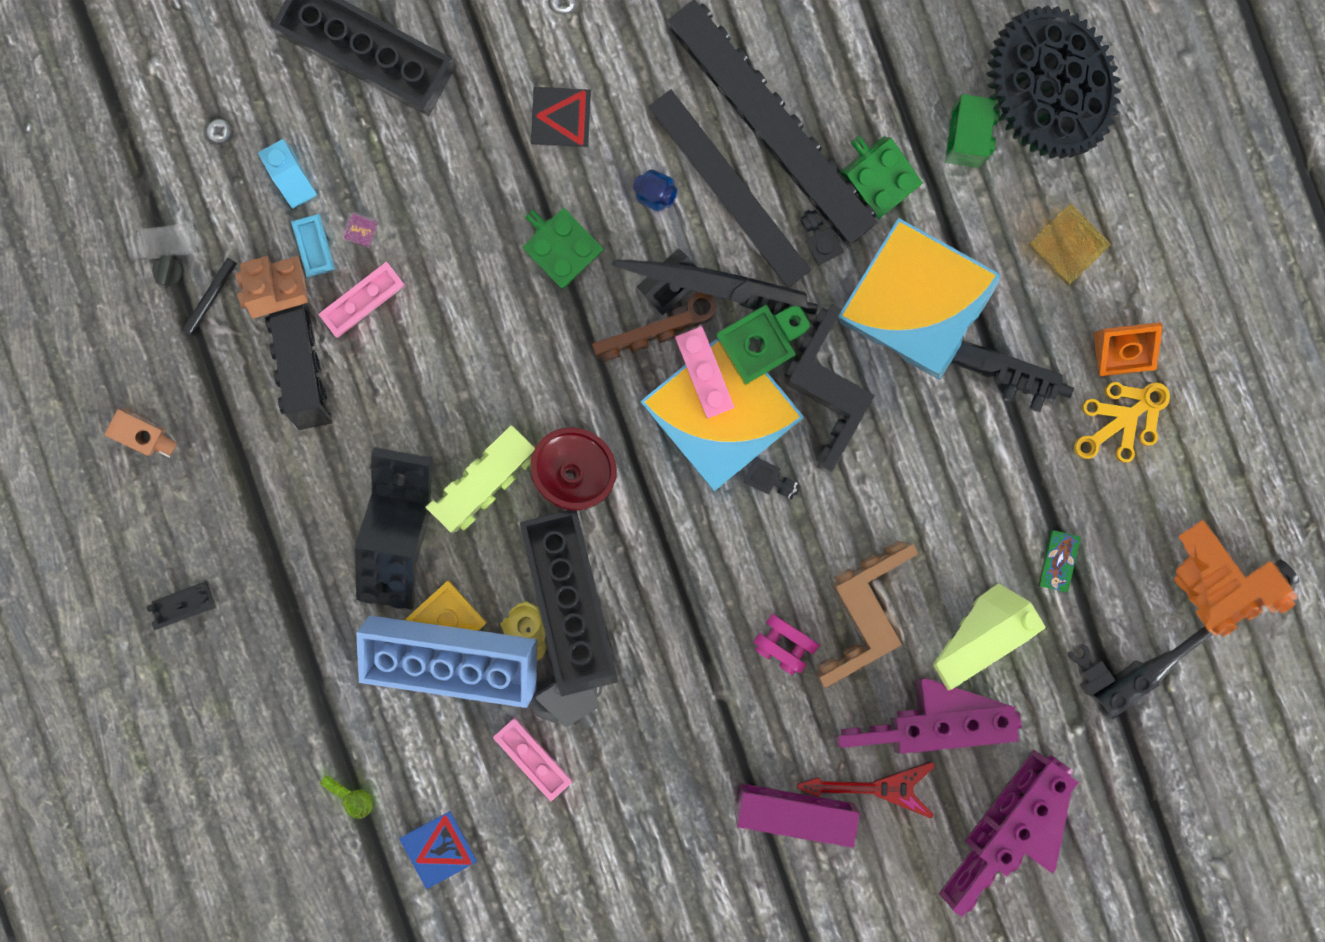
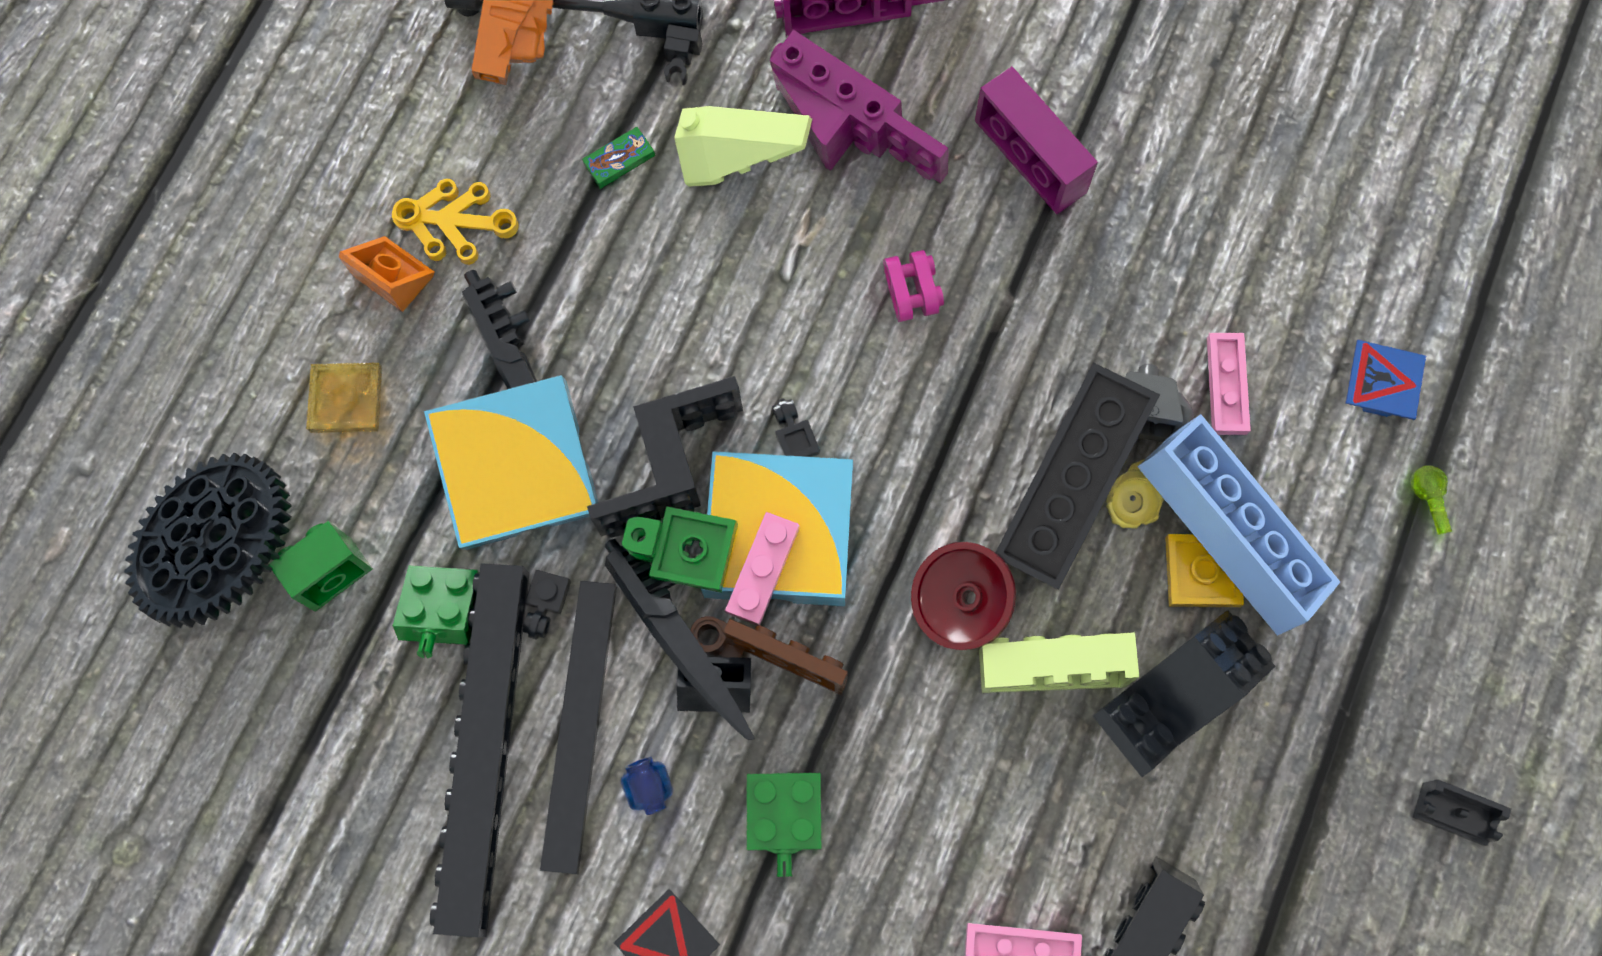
camera: 140 degrees left, 15 degrees down
red piece [797,761,935,818] -> none
medium nougat bracket [814,541,919,688] -> none

